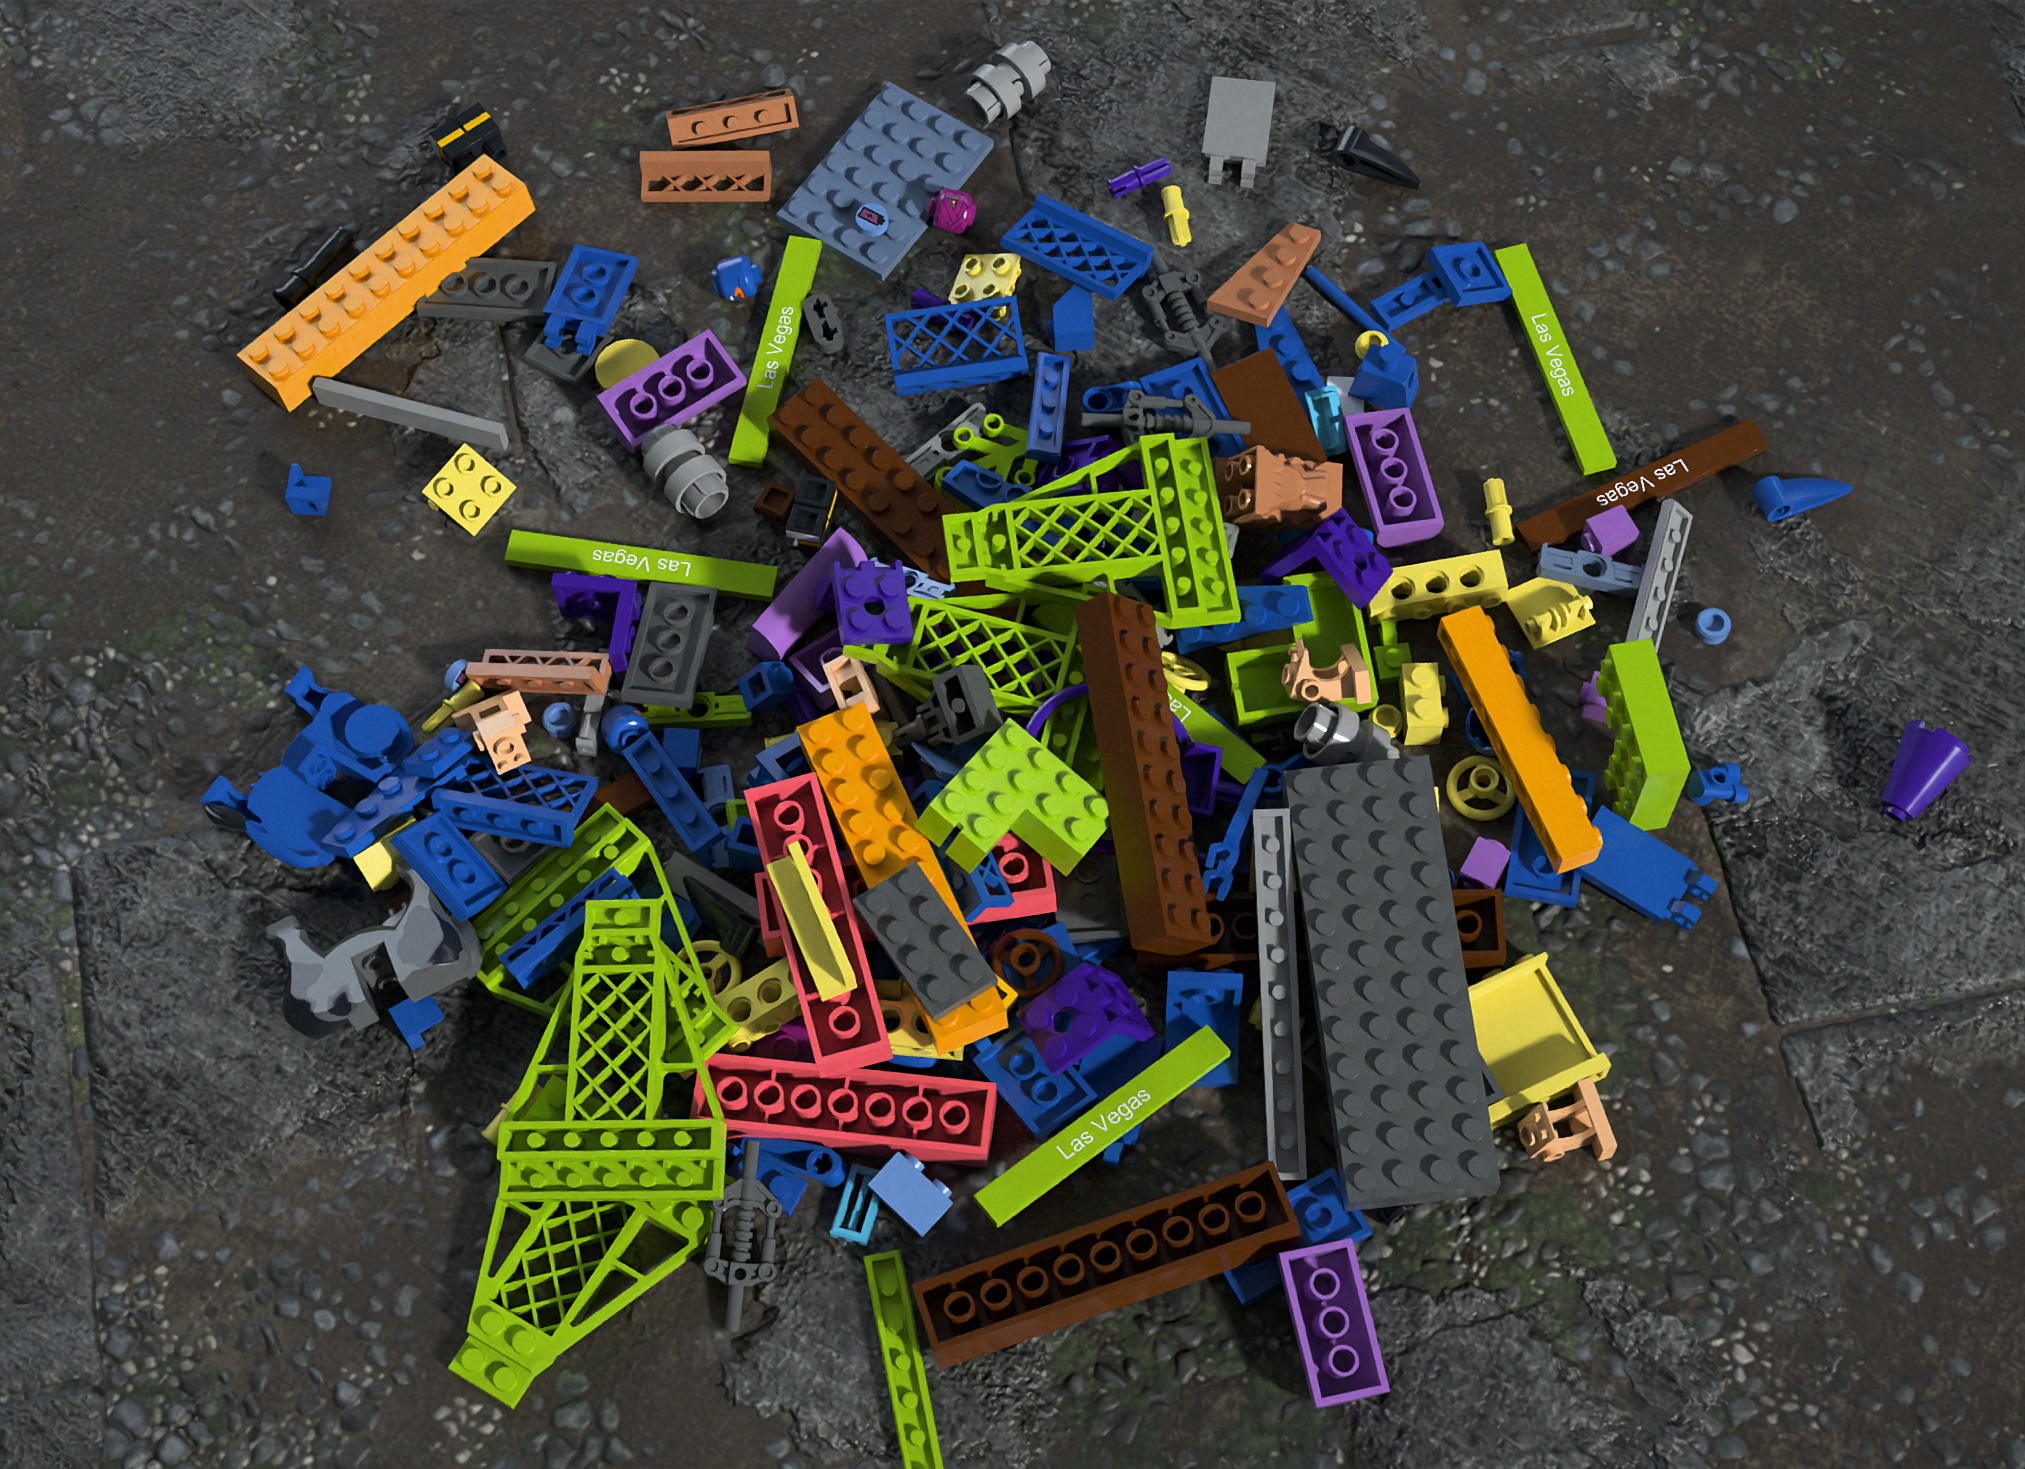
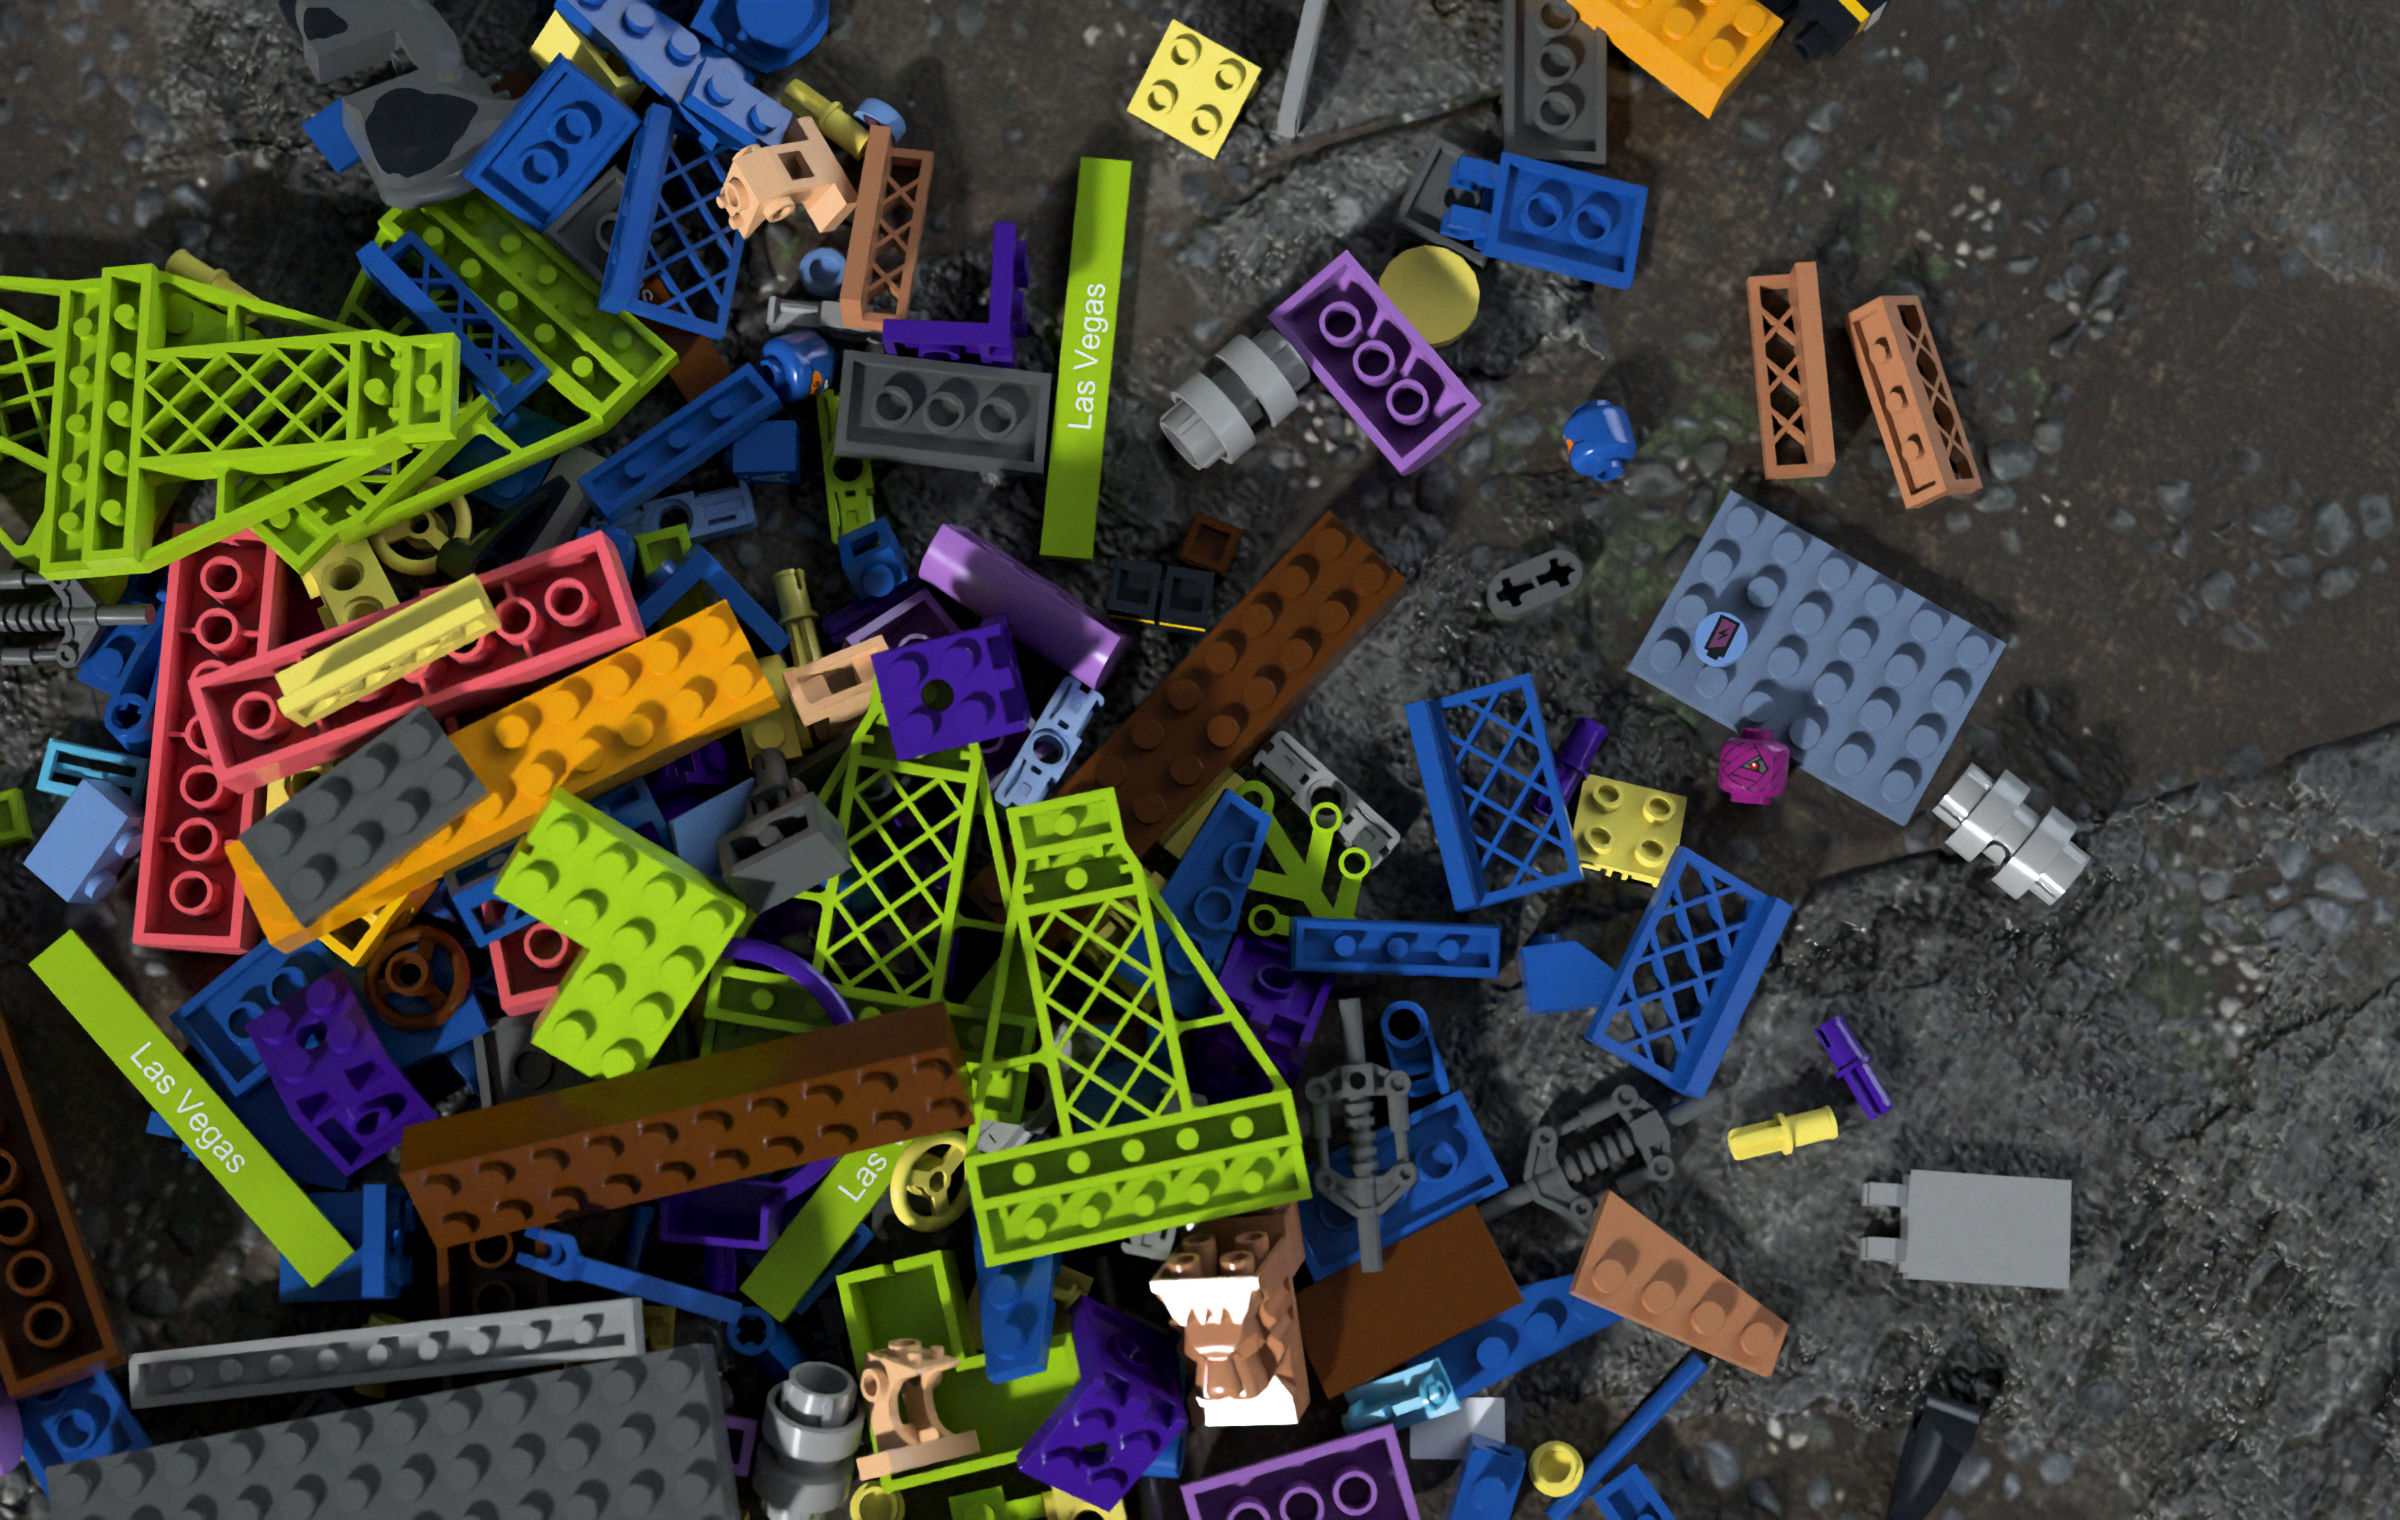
camera: 85 degrees right, 15 degrees up
lime tile [728,235,822,469] -> none

